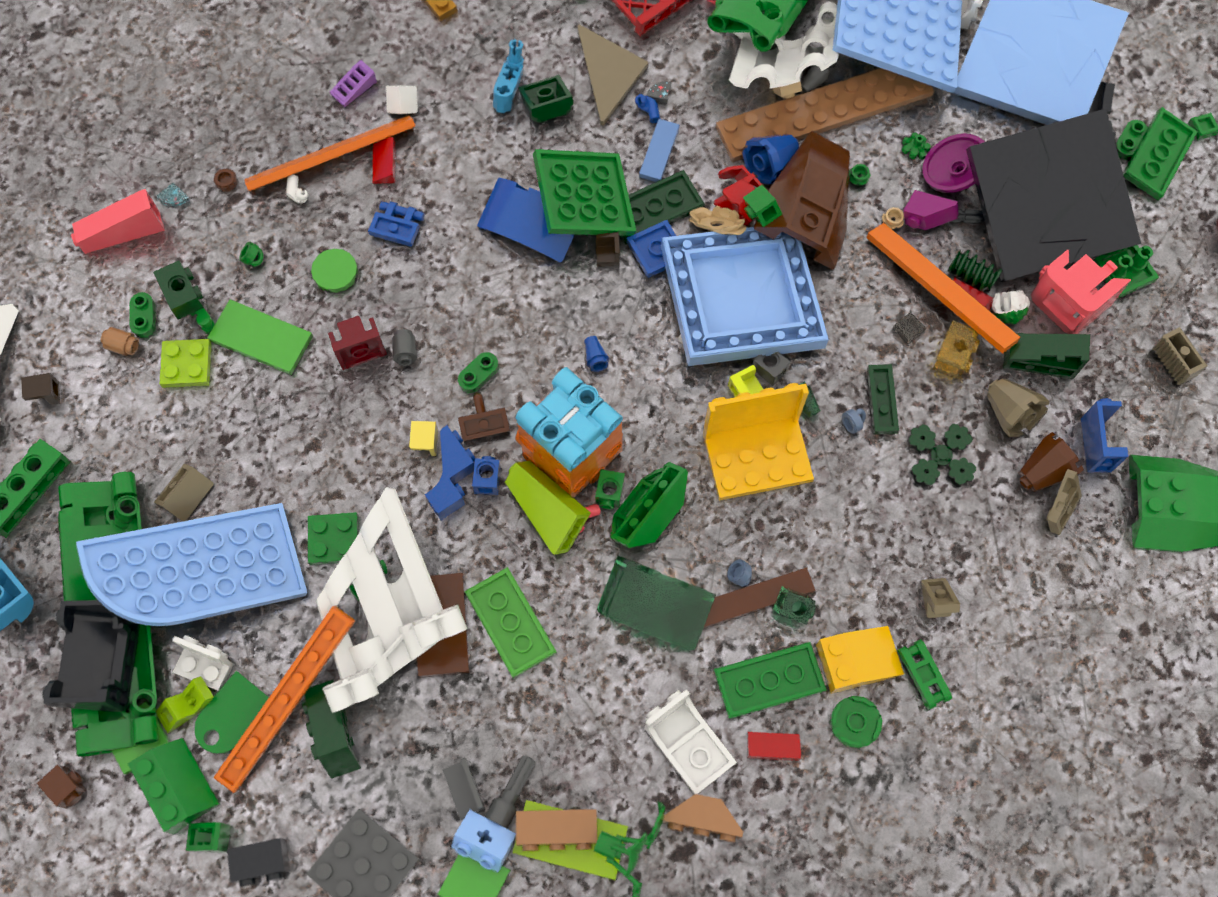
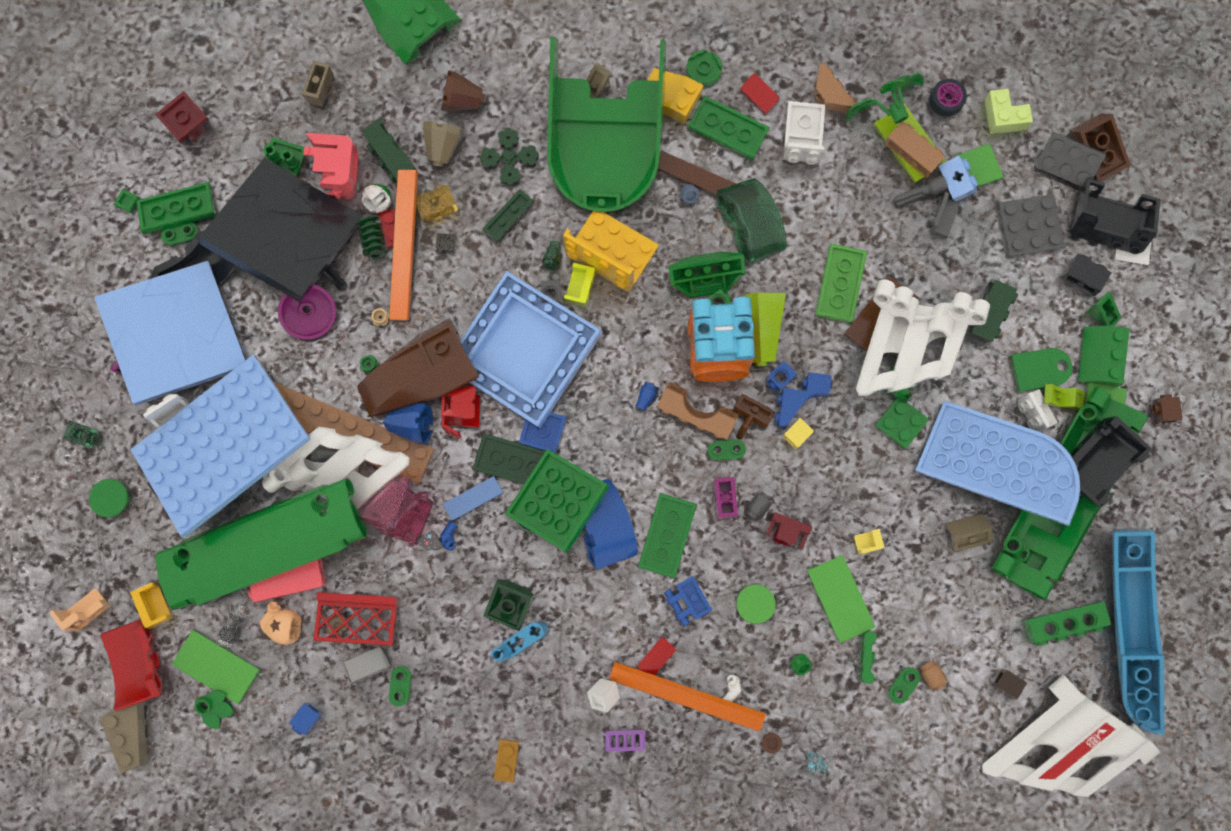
camera: 135 degrees left, 10 degrees up
coral slope [71,189,165,254] -> none
dark green brick [153,260,204,320] -> none
lime plate [159,339,212,388] -> none
orange tile [213,606,356,793] -> none
dark tan tile [577,24,649,126] -> none
dark brown panel [596,232,620,267] -> none
tan piece [689,206,746,235] -> none
green brick [743,185,782,228] -> none
clear green brick [773,586,816,625] -> none
sand blue tile [842,409,866,434] -> none
green plate [898,639,952,710] -> none
green plant [902,132,931,159] -> none
magenta slope [903,190,958,230] -> none
dark tan wing [1047,469,1082,535] -> none
blue panel [1081,398,1128,473] -> none
none -> clear pink windscreen [358,475,434,545]
none -> green windscreen [547,37,666,212]
none -> green tile [638,493,697,579]
none -> medium nougat arch [657,382,739,439]
none -> magenta brick [713,477,738,520]
none -> light yellow panel [854,529,885,555]

